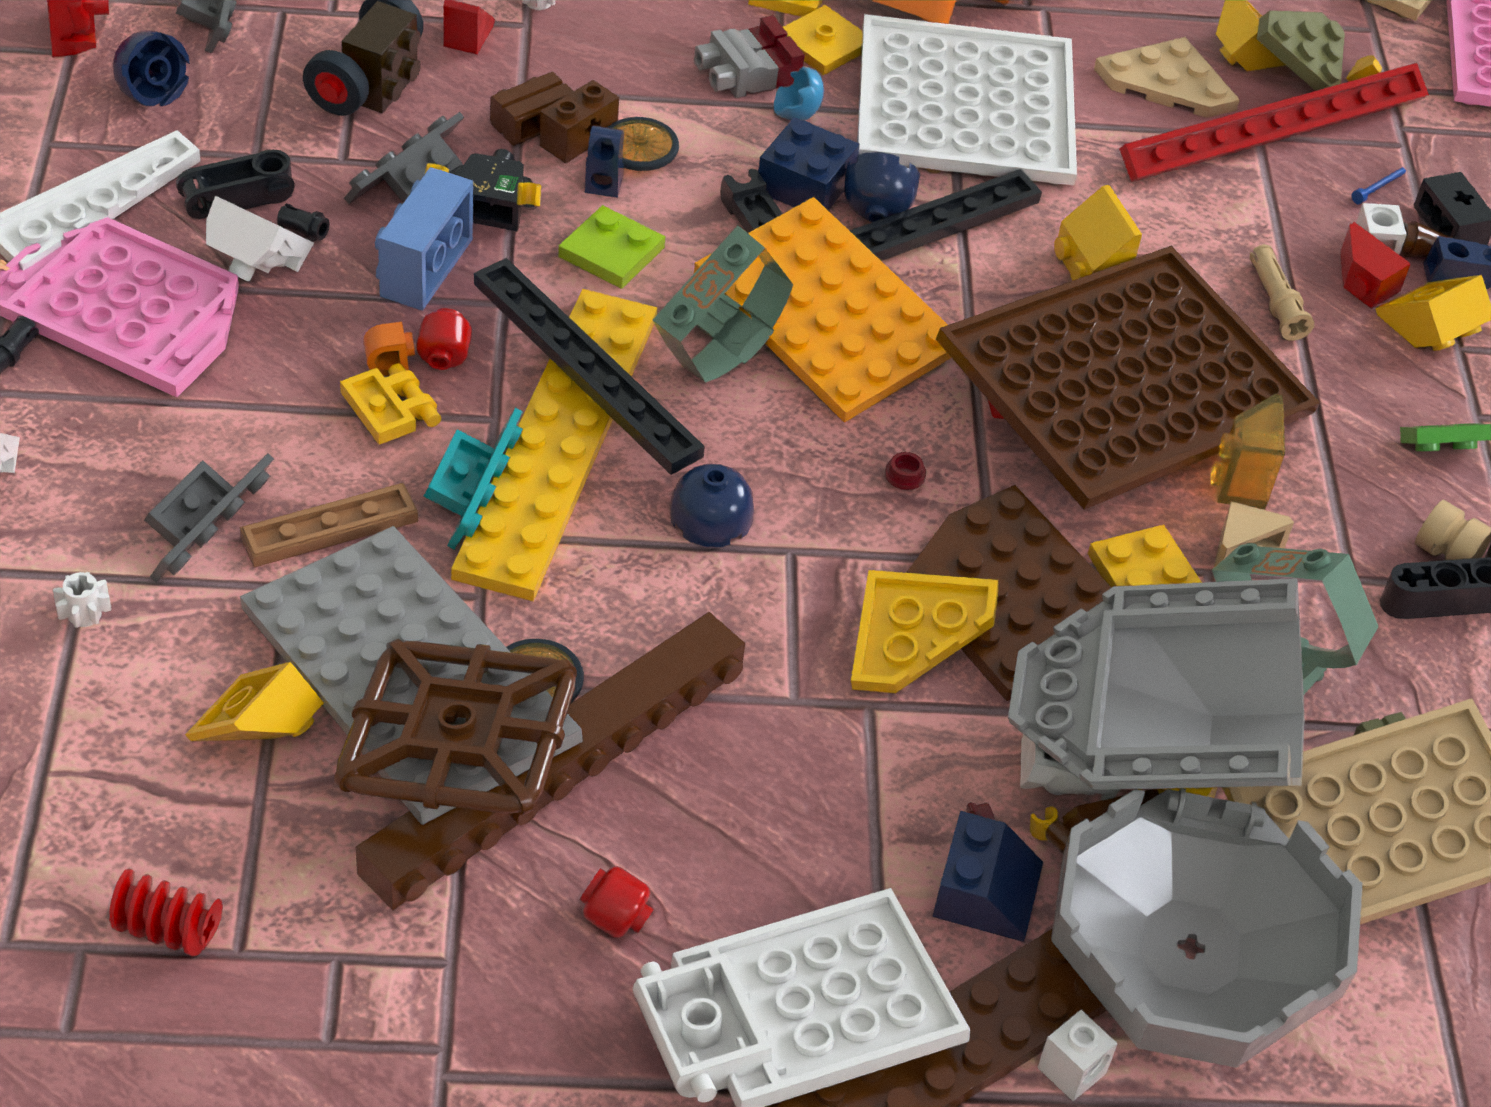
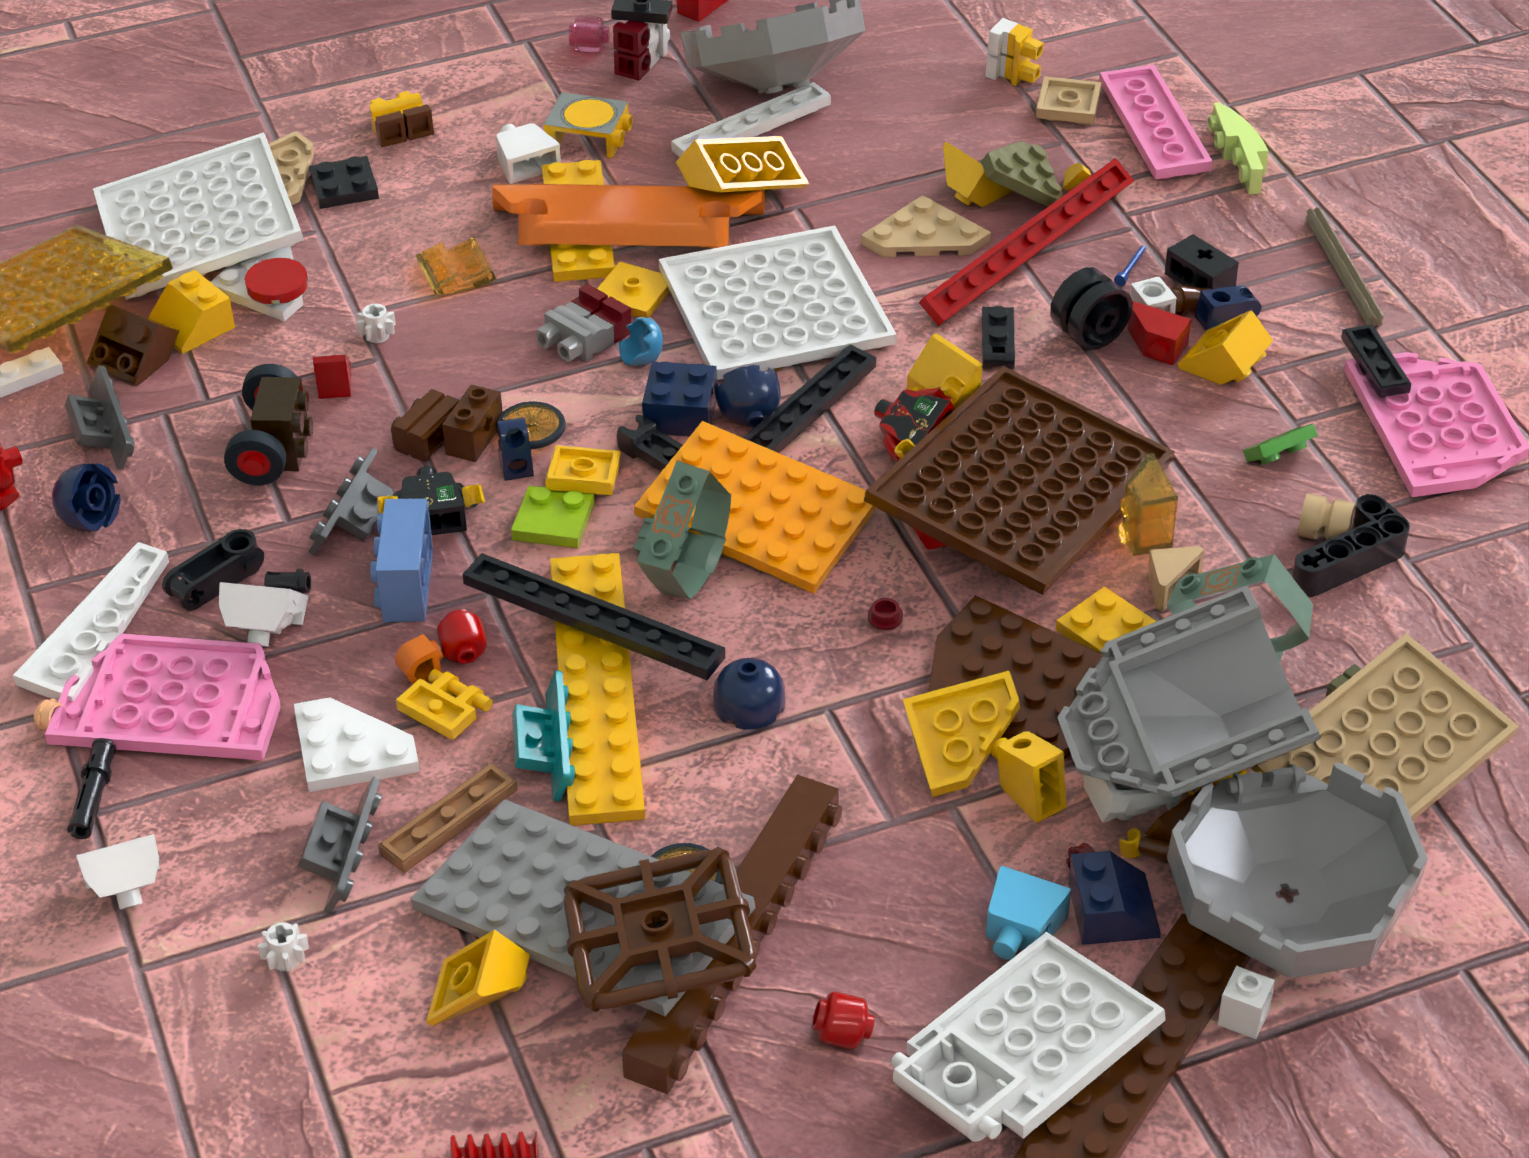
camera: 15 degrees left, 5 degrees down
tan pin [1250,244,1314,341] -> none
none -> white plate [294,697,420,792]
none -> yellow plate [545,445,621,495]
none -> torso [874,374,965,462]
none -> black plate [982,306,1015,369]
none -> medium azure torso [986,866,1071,960]
none -> yellow torso [991,731,1067,823]
none -> black wheel [1050,267,1133,350]

